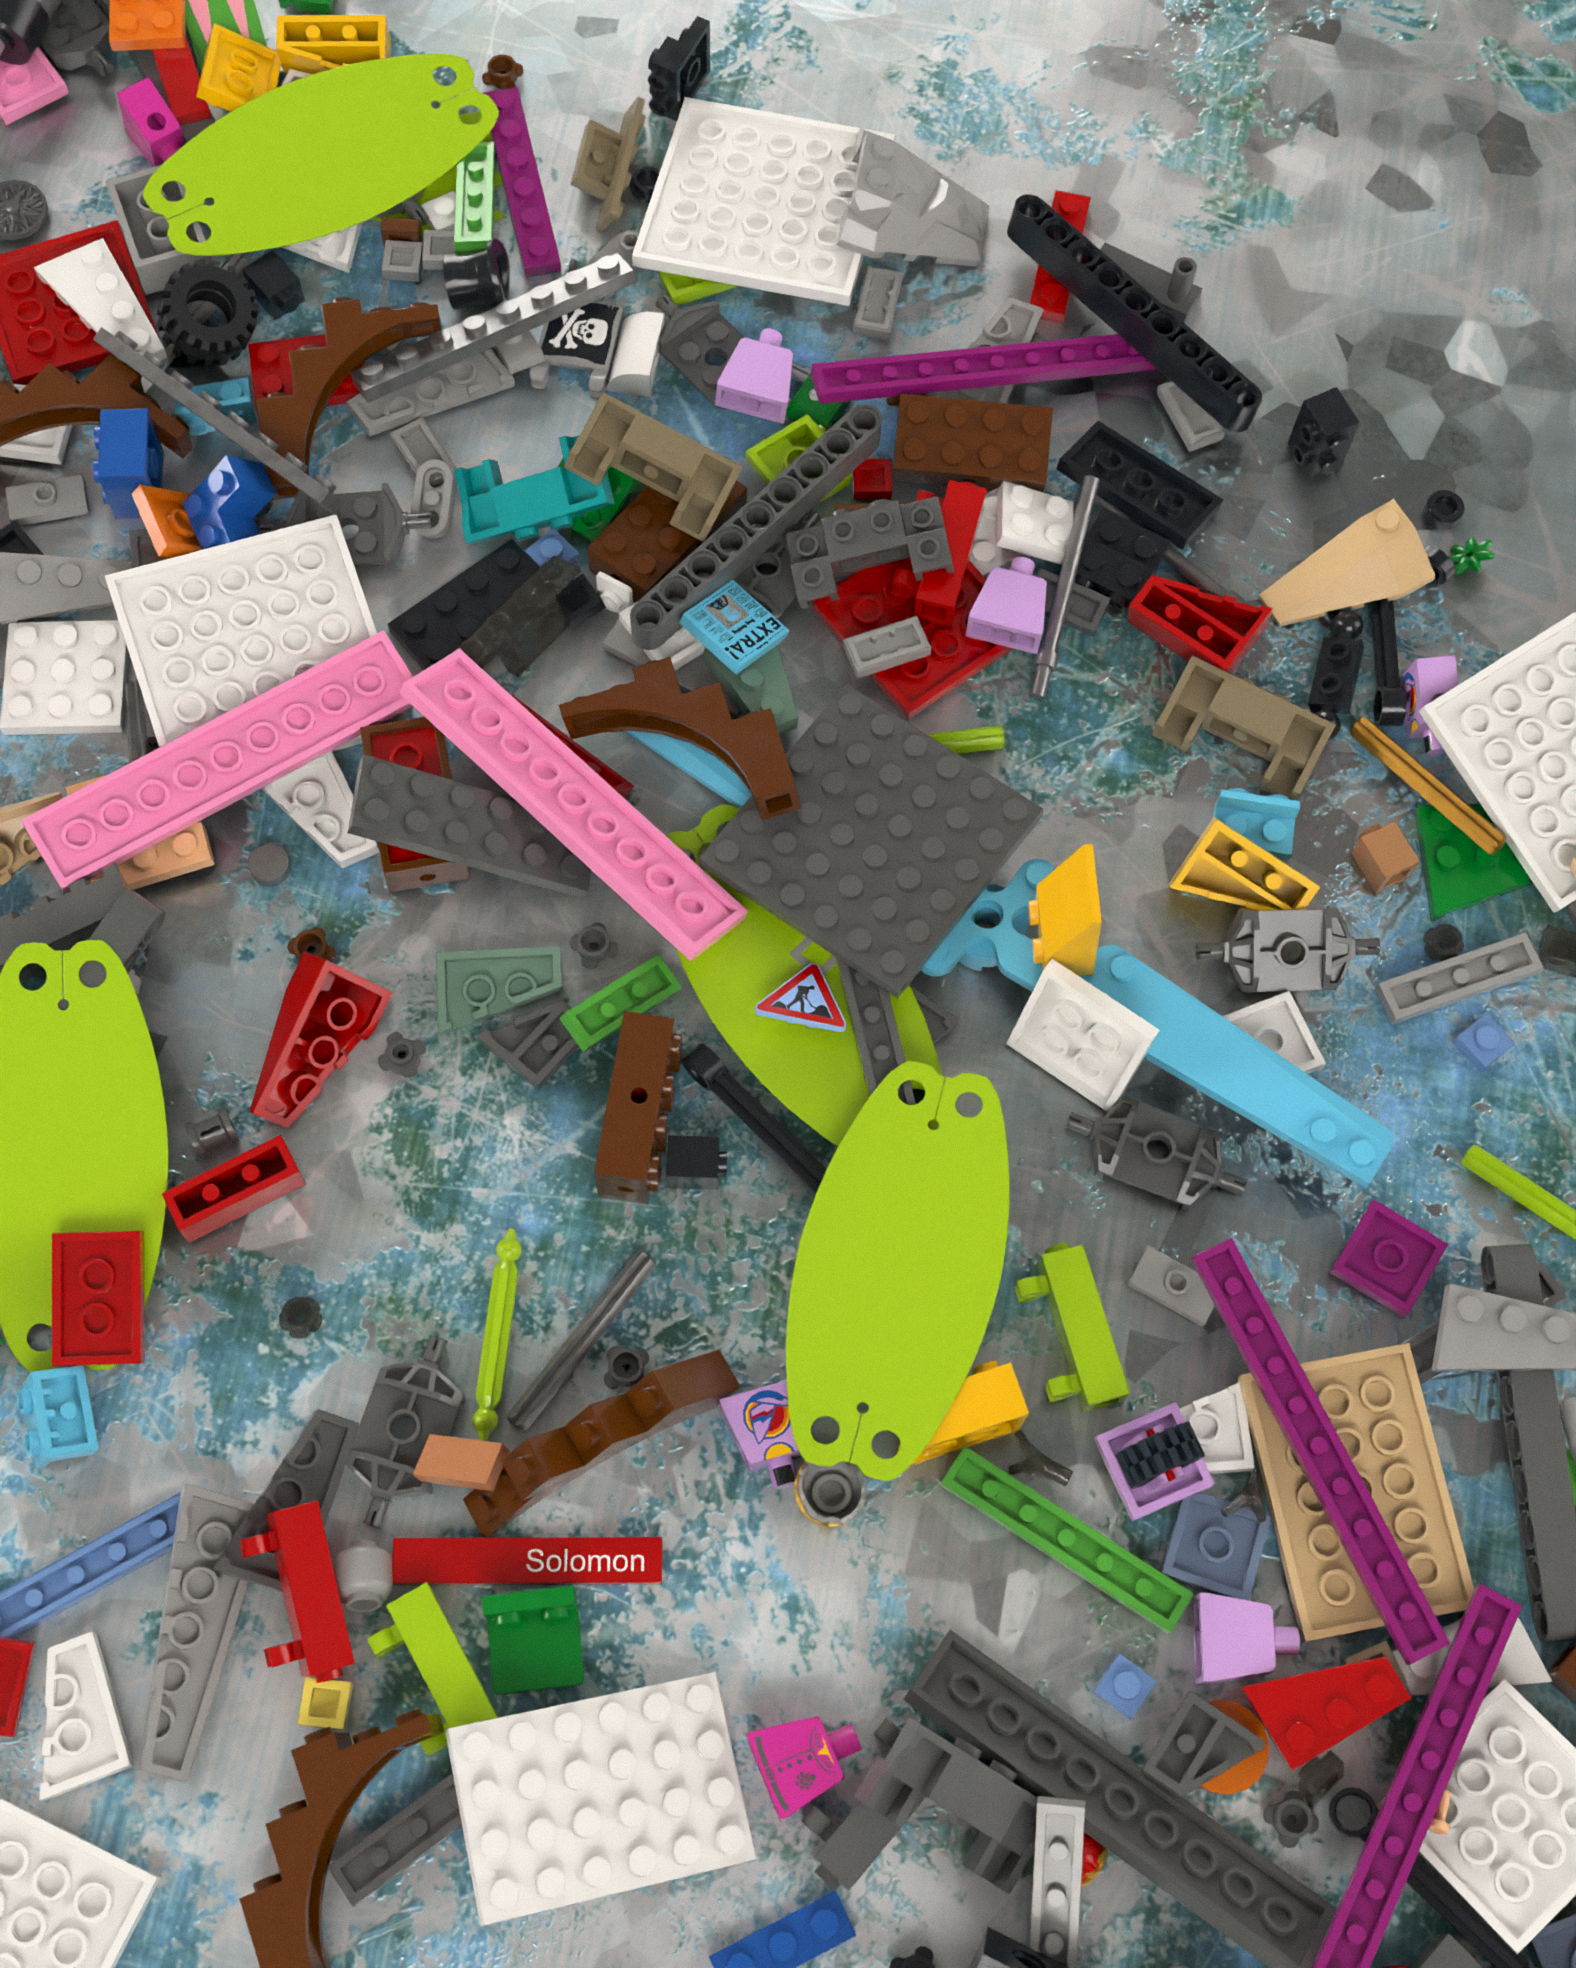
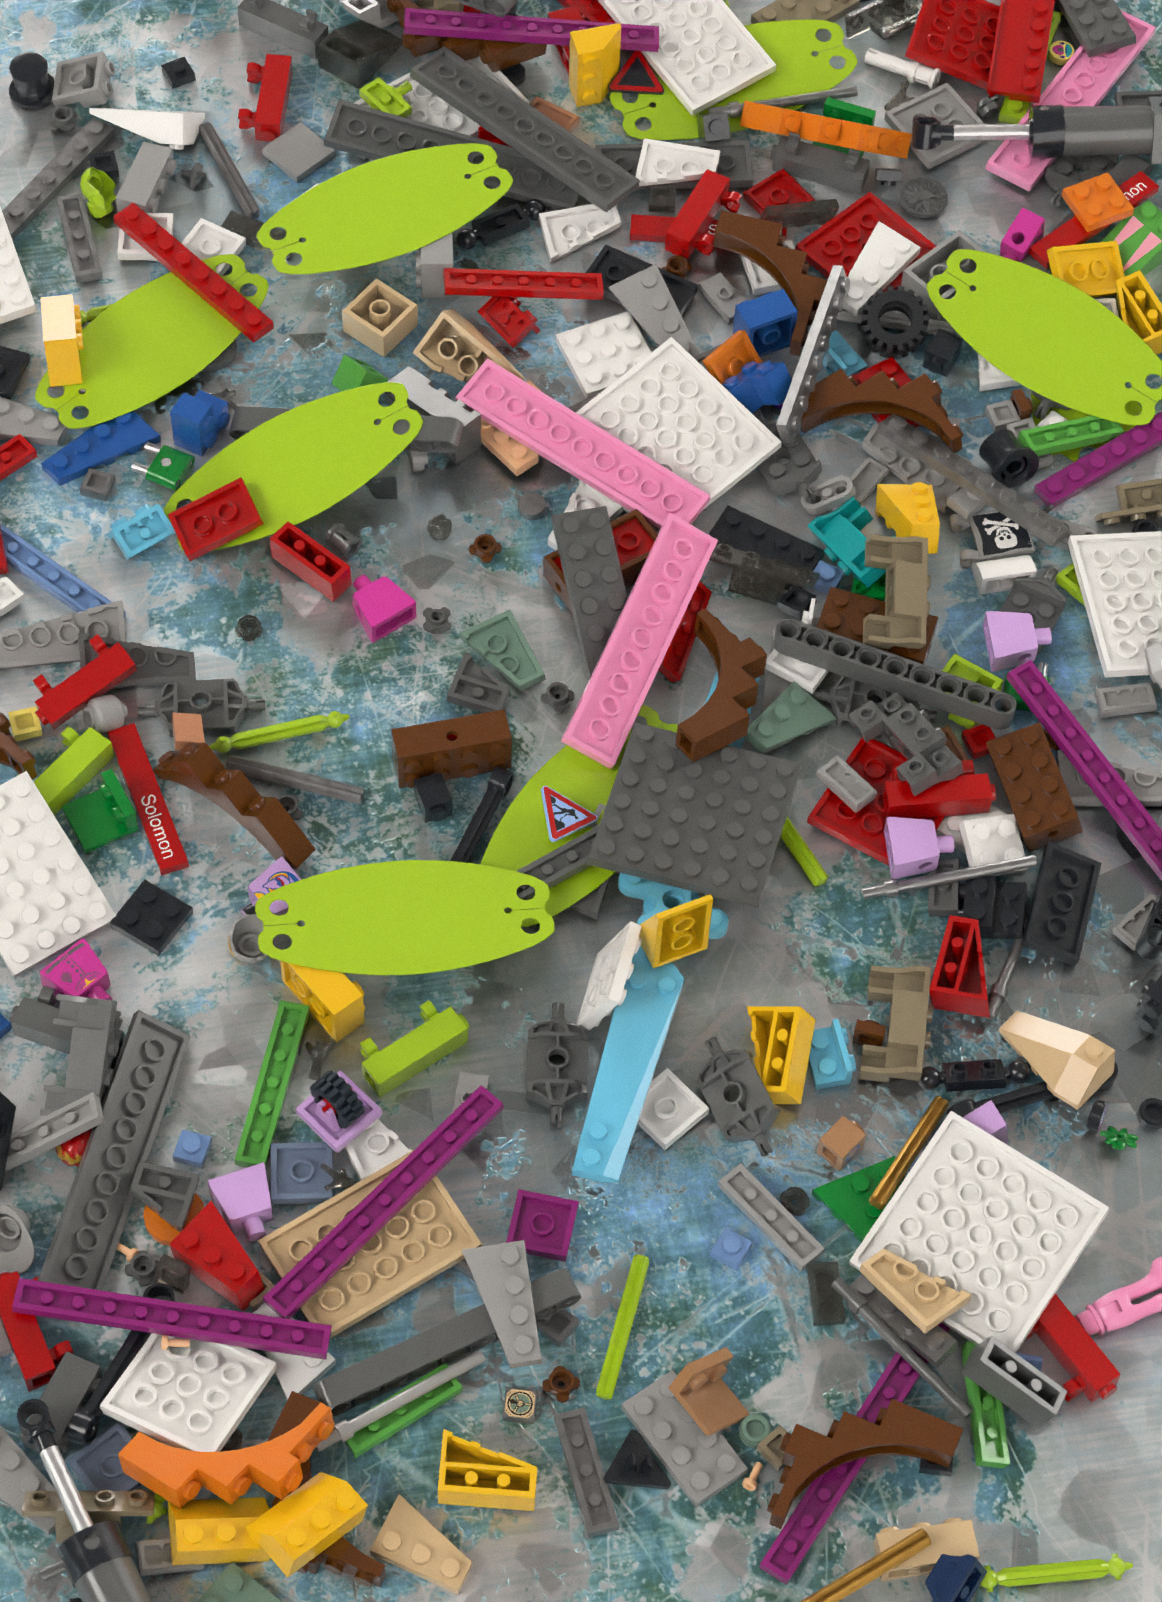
camera: 70 degrees right, 10 degrees down
red wedge [249,952,393,1129] -> none
bright green plate [559,954,682,1052] -> none
medium azure tile [679,580,789,674] -> none
none -> black plate [110,880,193,956]
none -> light nougat piece [116,1242,139,1262]
none -> dark pink torso [353,575,417,643]
none -> clear smoke plate [427,514,452,541]
none -> reddish brown plate [852,1019,886,1047]
none -> yellow wedge [875,482,940,554]

